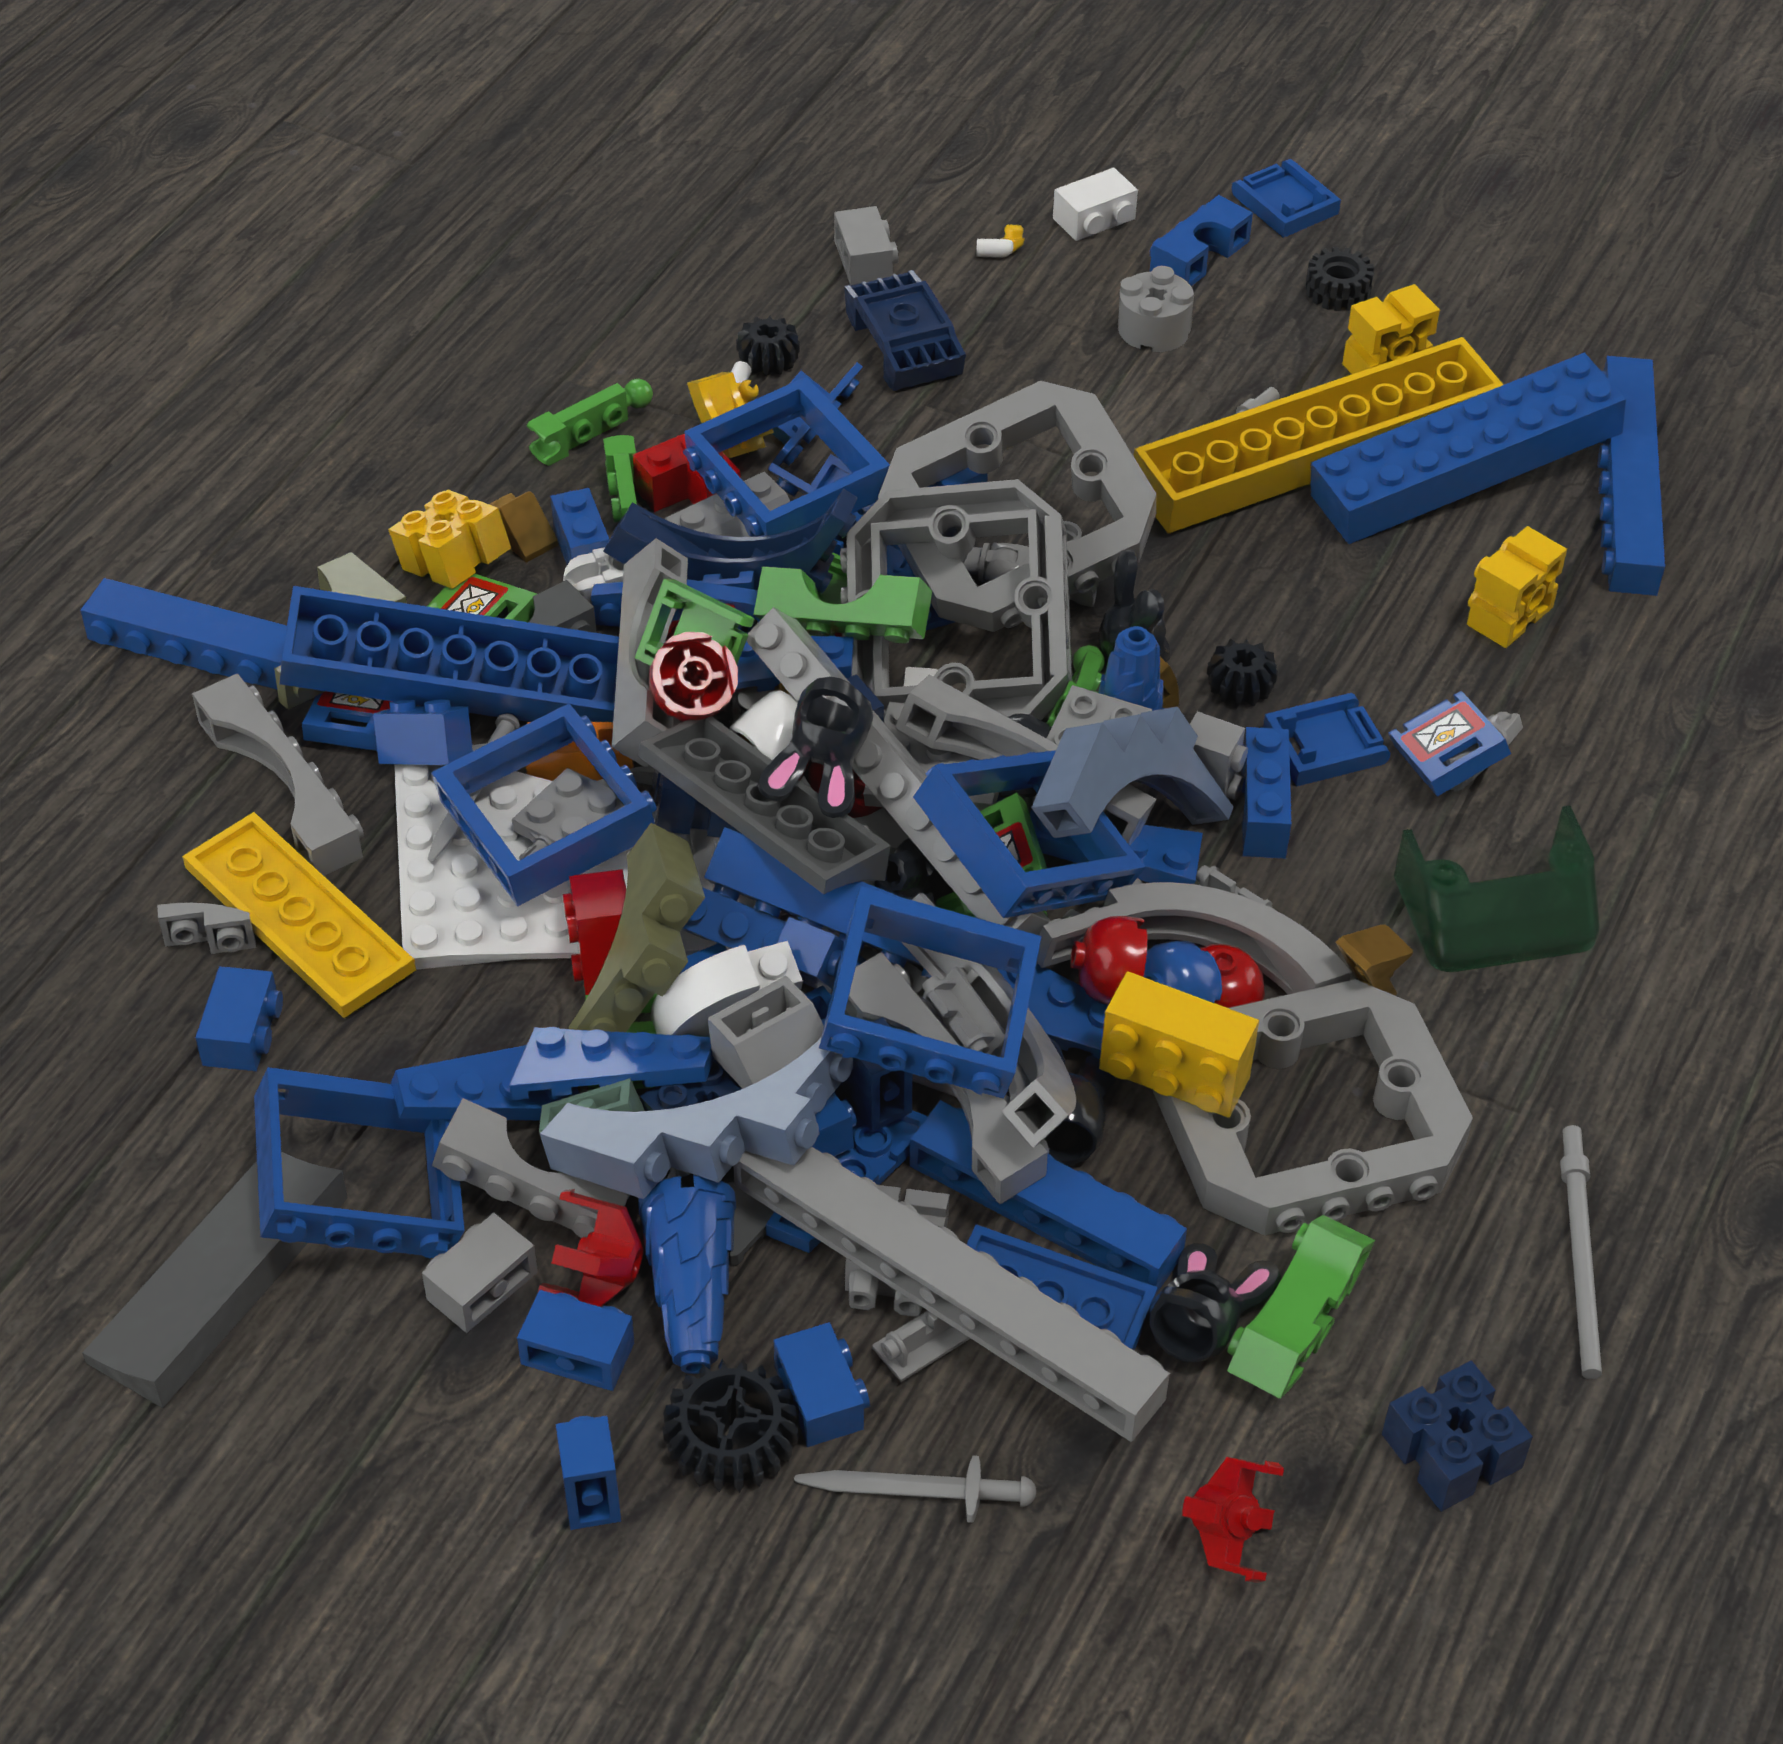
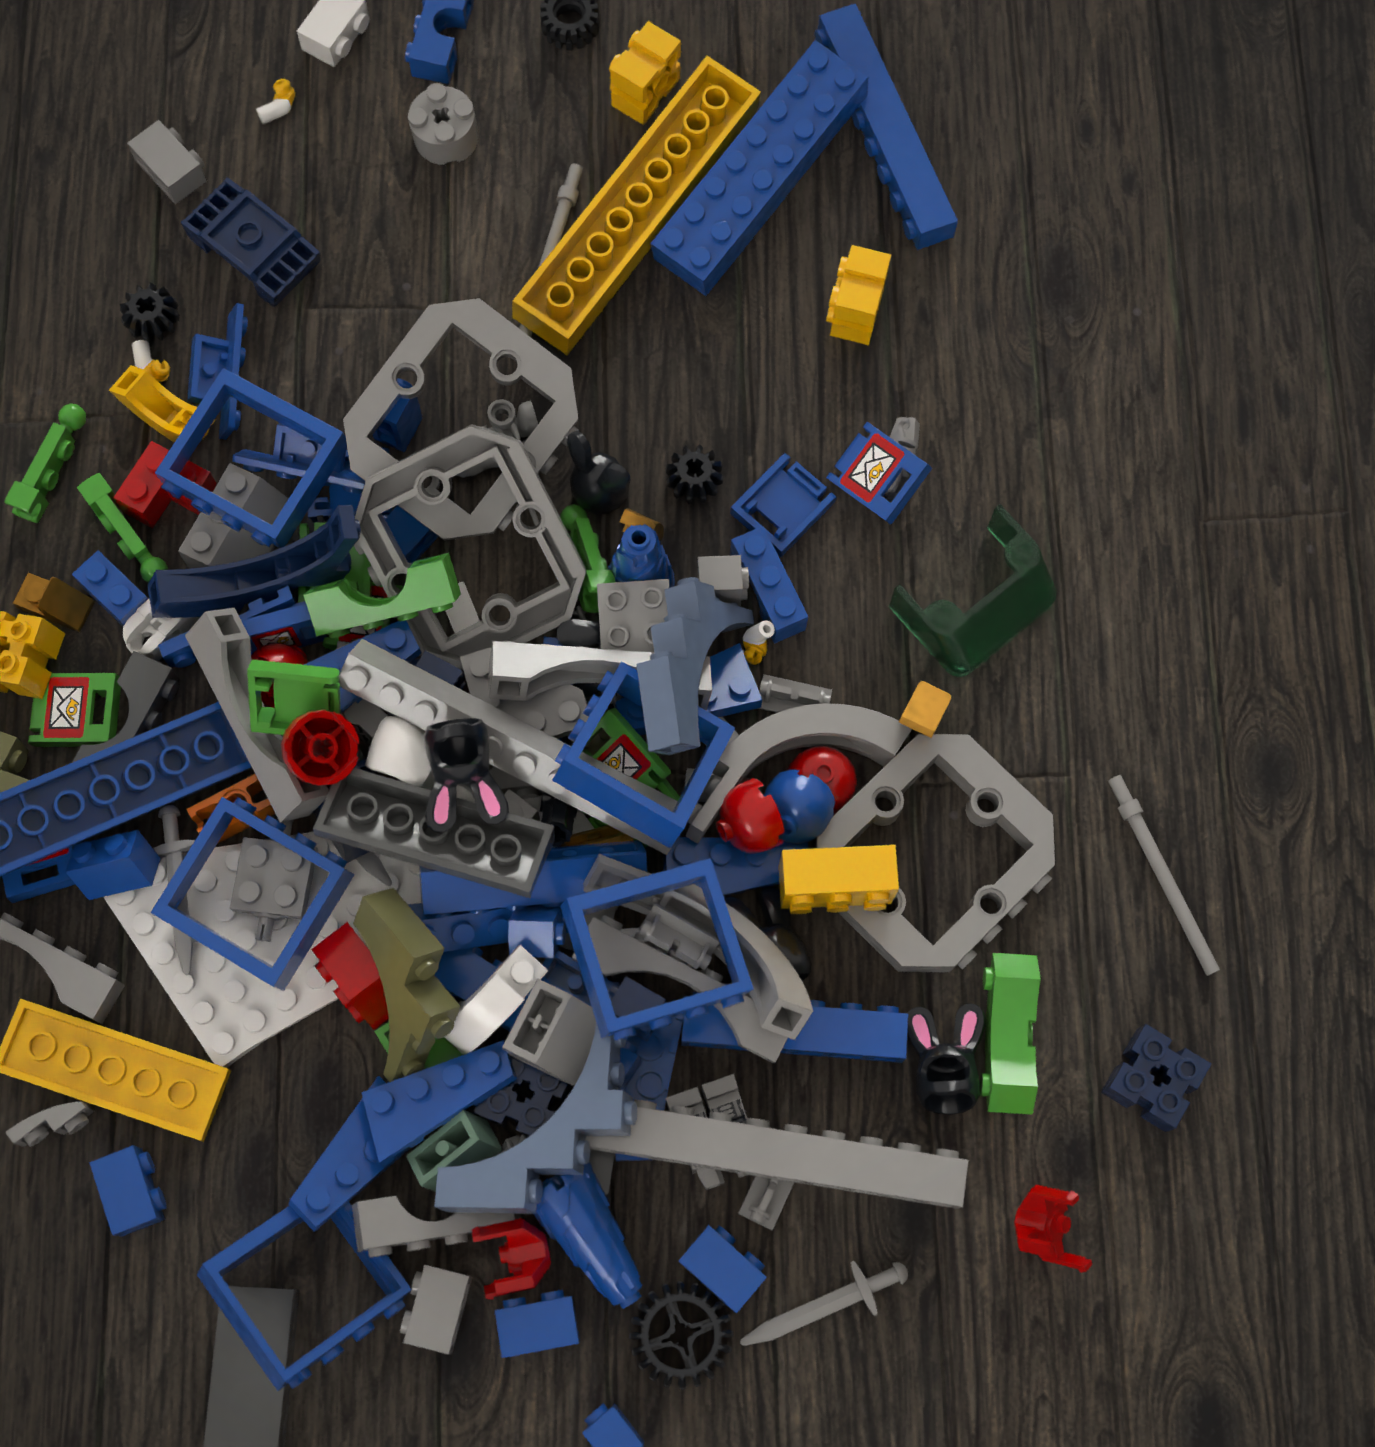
camera: 30 degrees left, 25 degrees up
blue wing [966,1225,1158,1350] -> none
none -> arm [743,620,775,665]

